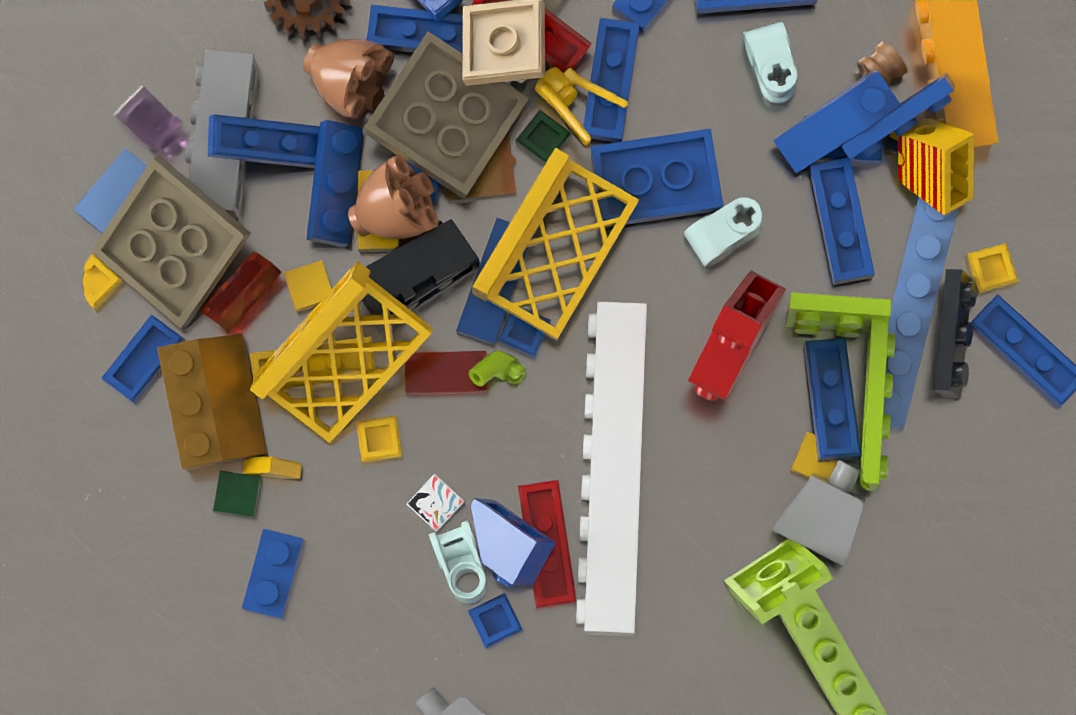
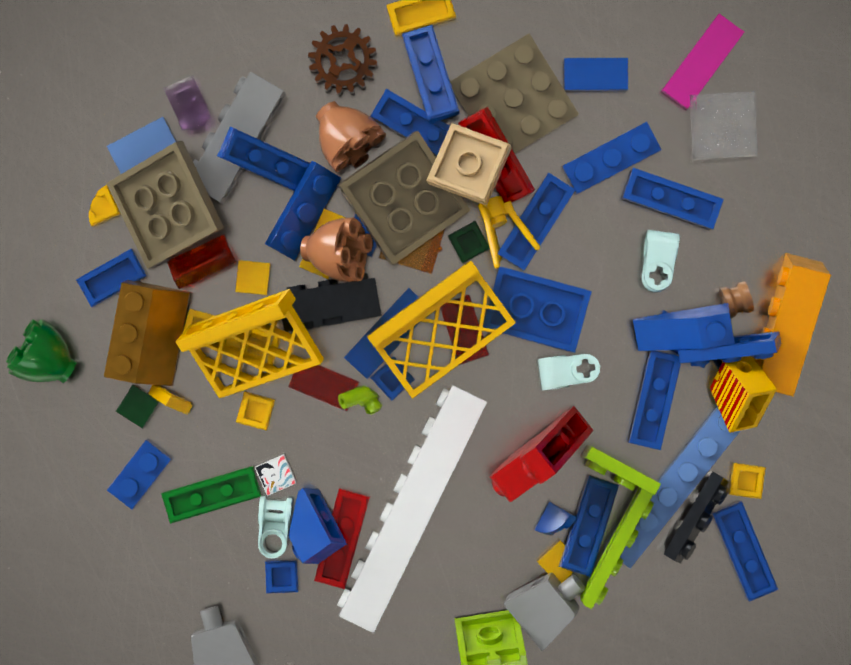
camera: 15 degrees right, 10 degrees up
none -> green piece [6,319,77,384]
none -> green tile [161,465,263,524]
none -> clear red plate [440,295,489,365]
none -> blue tile [535,502,577,536]

